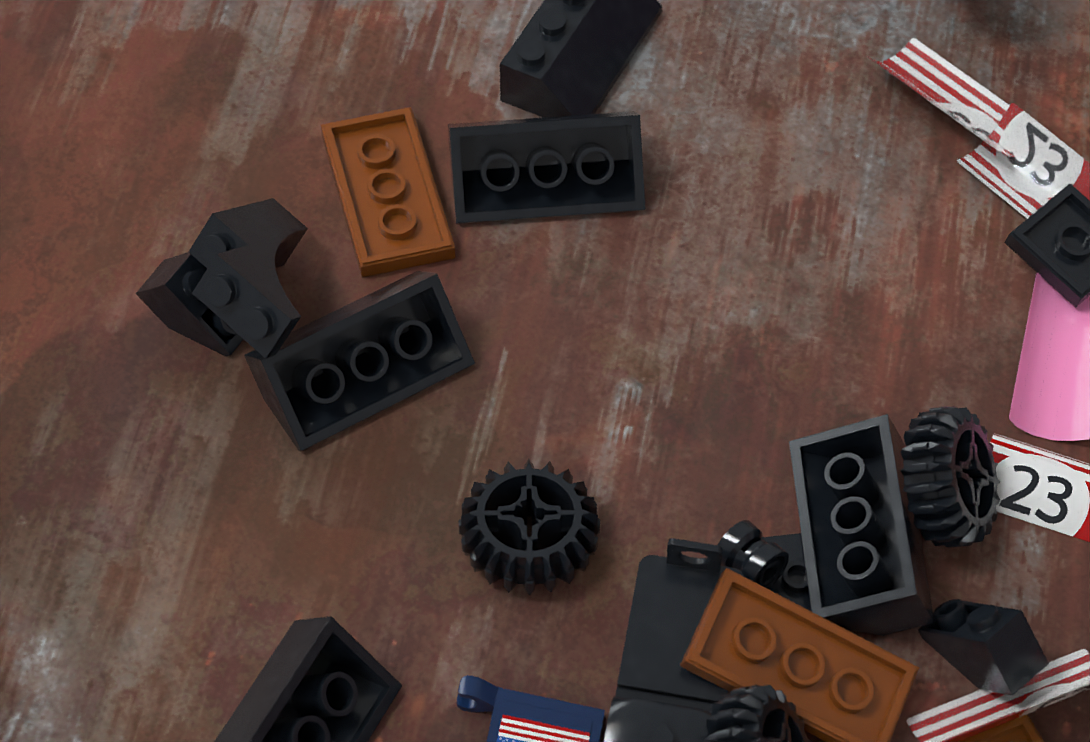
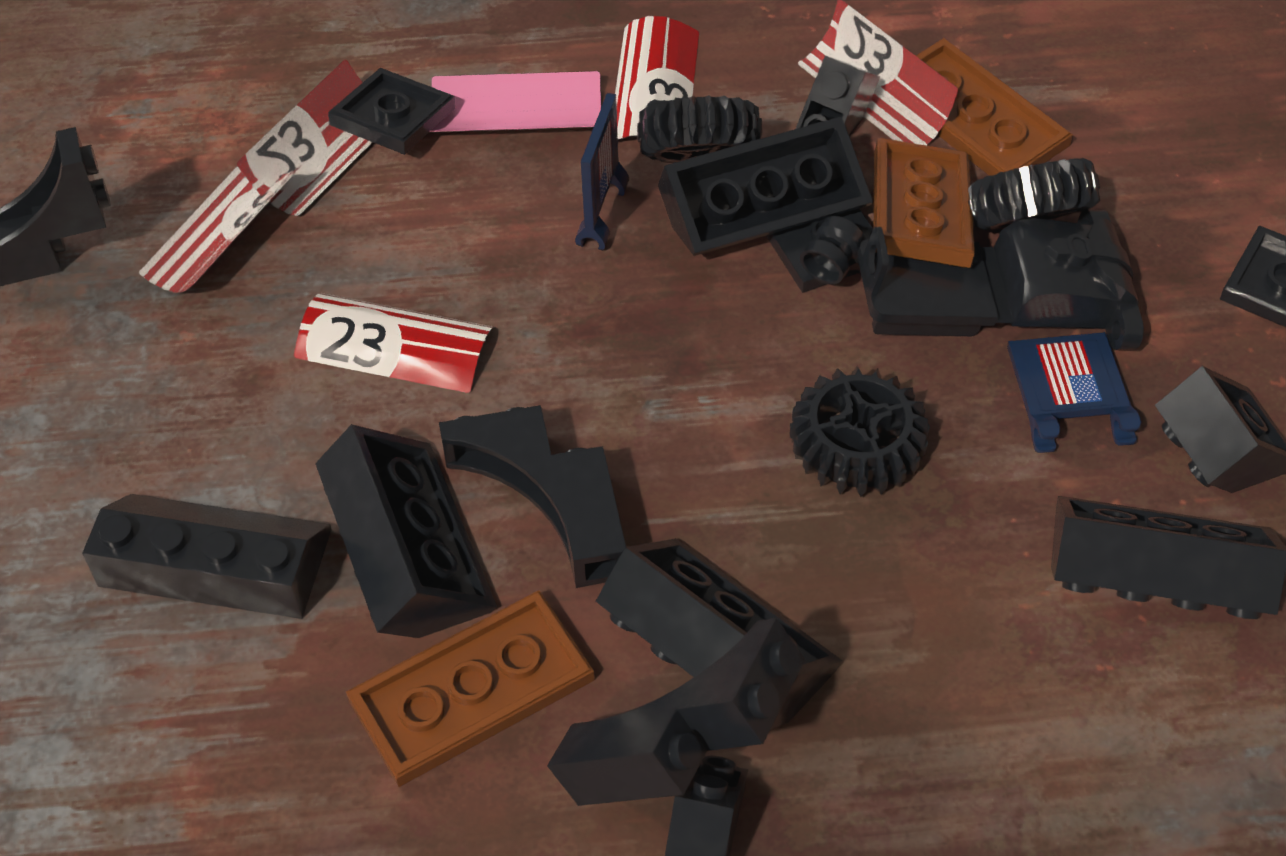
camera: 105 degrees left, 0 degrees up
none -> sticker [294,293,495,393]
none -> black arch [439,405,626,588]
none -> dark blue flag [575,93,629,251]

